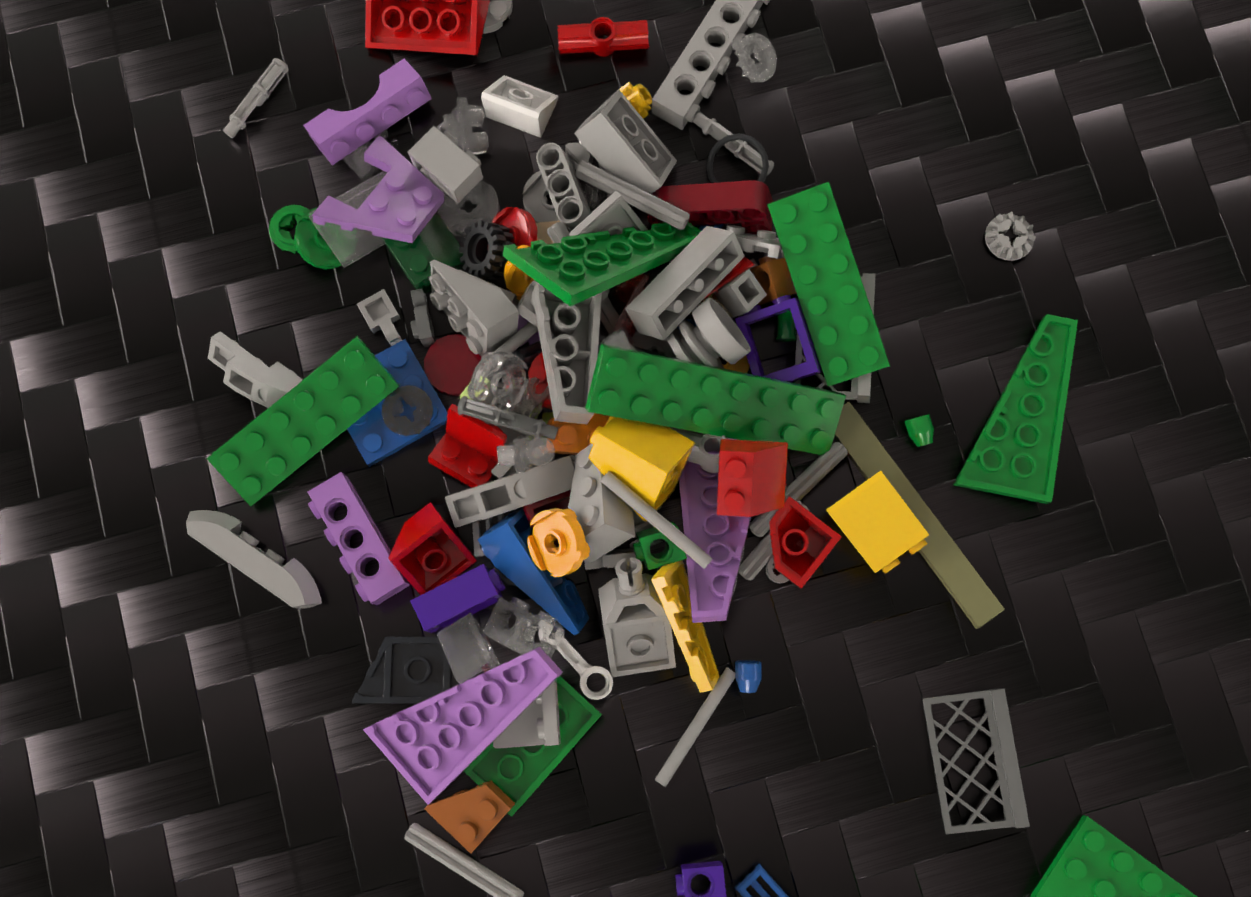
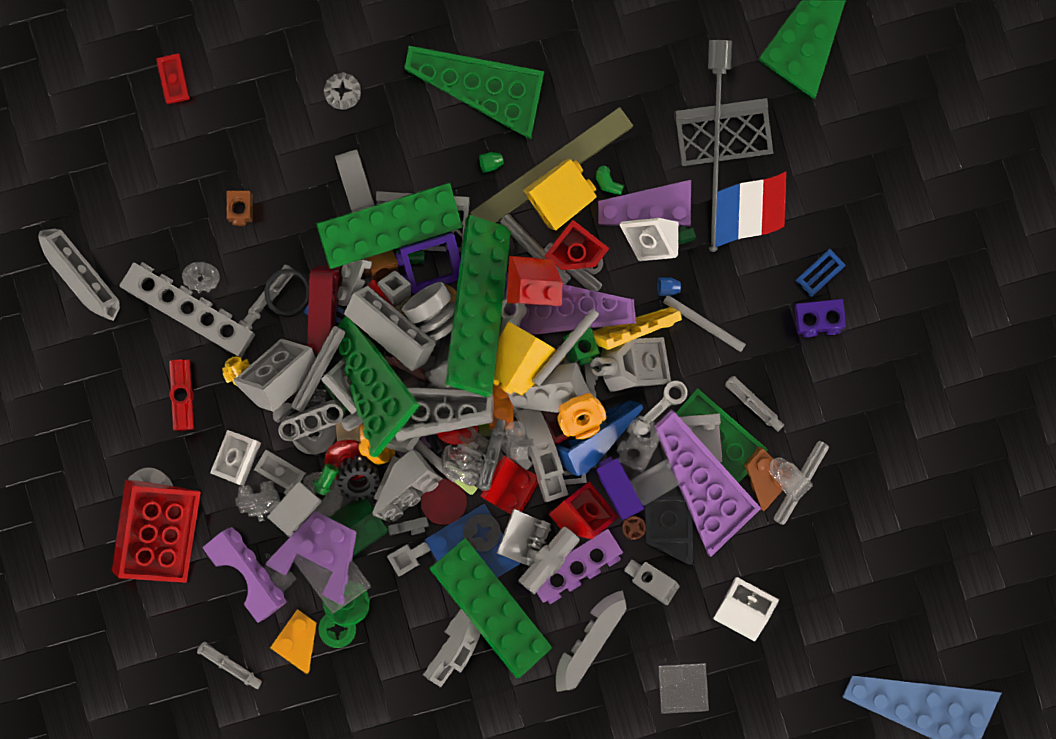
camera: 85 degrees left, 5 degrees up
none -> red plate [157,54,190,104]
none -> dark orange brick [227,191,253,226]
none -> light grey plate [254,450,306,489]
none -> light orange wing [270,609,317,674]
none -> green pin [314,464,339,495]
none -> light grey beam [335,149,374,212]
none -> light grey hinge [497,509,551,567]
none -> light grey piece [519,527,580,594]
none -> green arm [595,166,624,196]
none -> medium lavender wing [598,180,691,227]
none -> white slope [619,218,678,261]
none -> copper wheel [622,516,646,540]
none -> light grey torso [625,560,680,605]
none -> clear tile [658,663,709,713]
none -> dark green plate [678,226,696,245]
none -> flag [708,40,786,252]
none -> white slope [713,577,779,641]
none -> light grey piece [725,376,784,431]
none -> clear piece [769,457,813,502]

